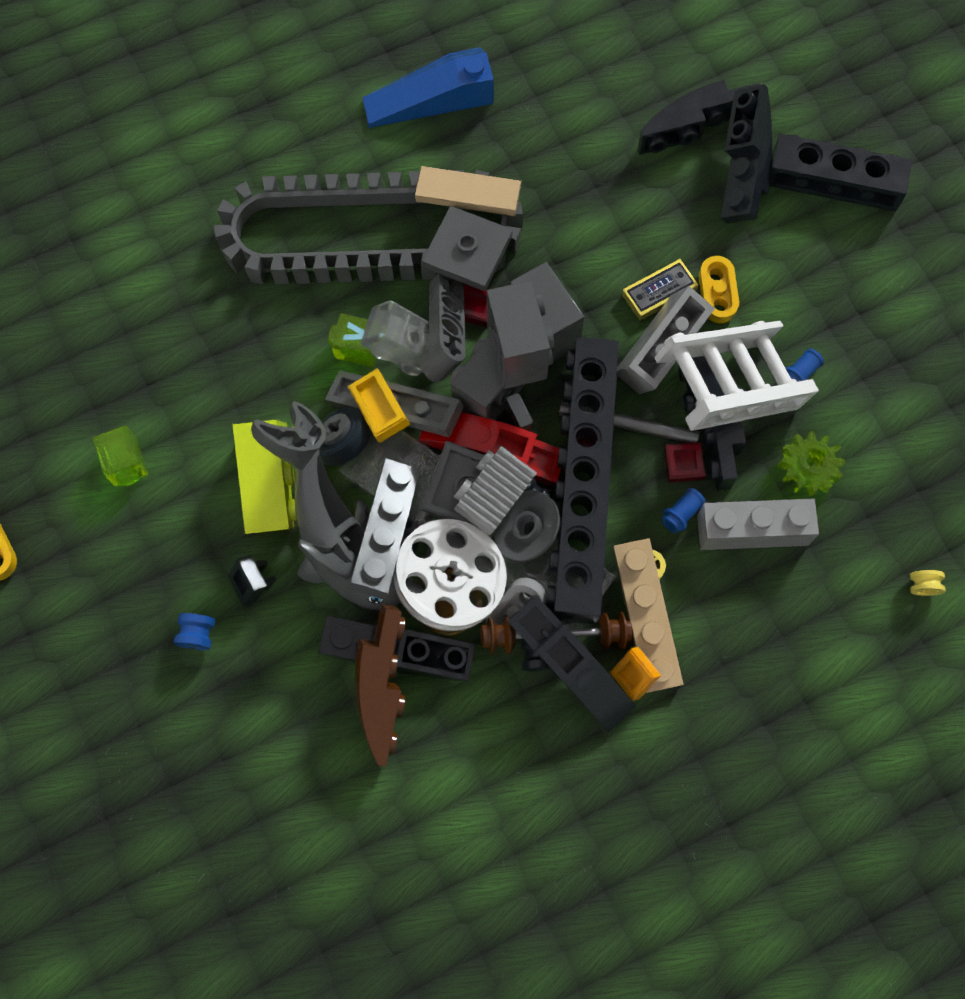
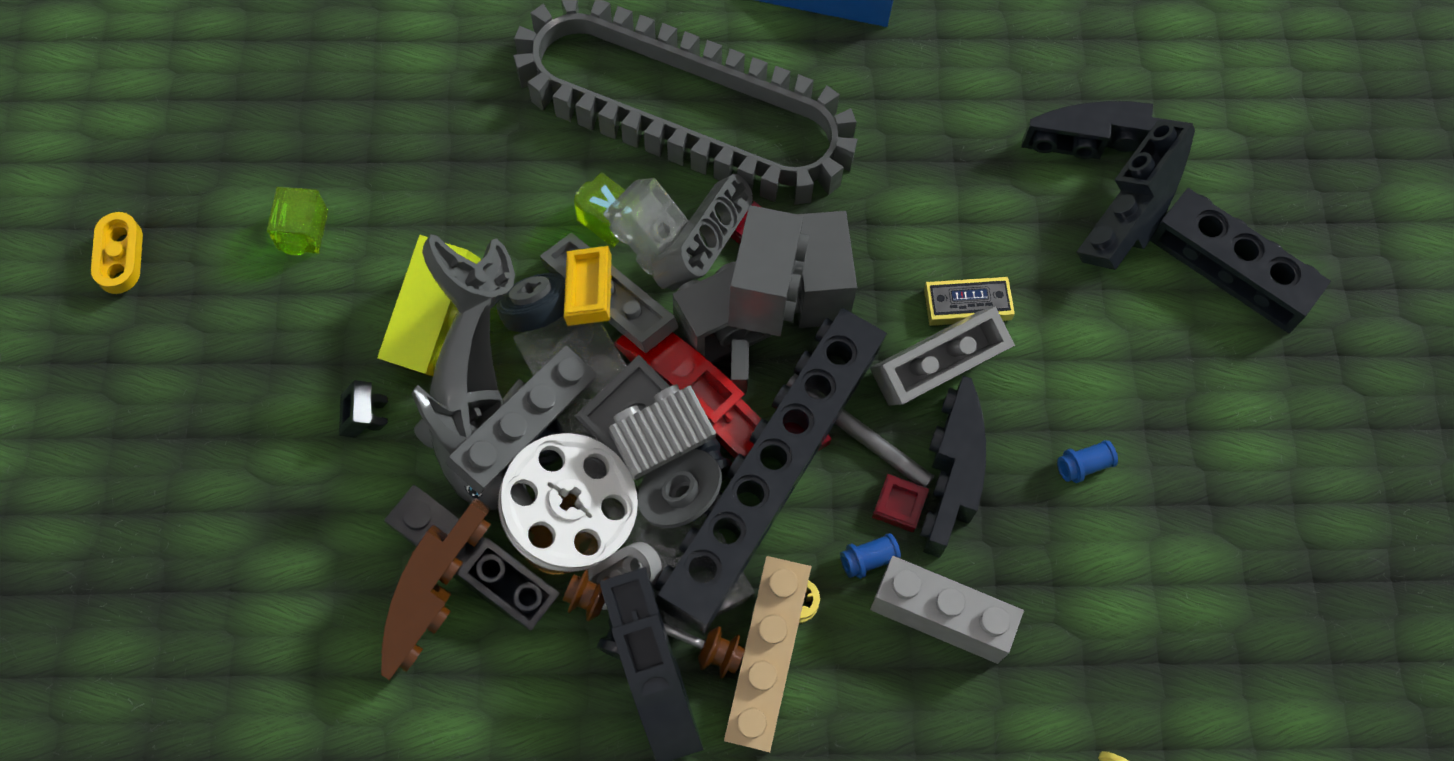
camera: 20 degrees right, 5 degrees down
blue wheel [173,613,216,650] -> none
tan tile [415,166,521,216] -> none
dark grey plate [422,206,513,291] -> none
light orange tile [609,647,662,702] -> none
white fence [654,321,819,431] -> none
yellow plate [699,256,739,323] -> none
clear neon green gear [778,431,846,496] -> none

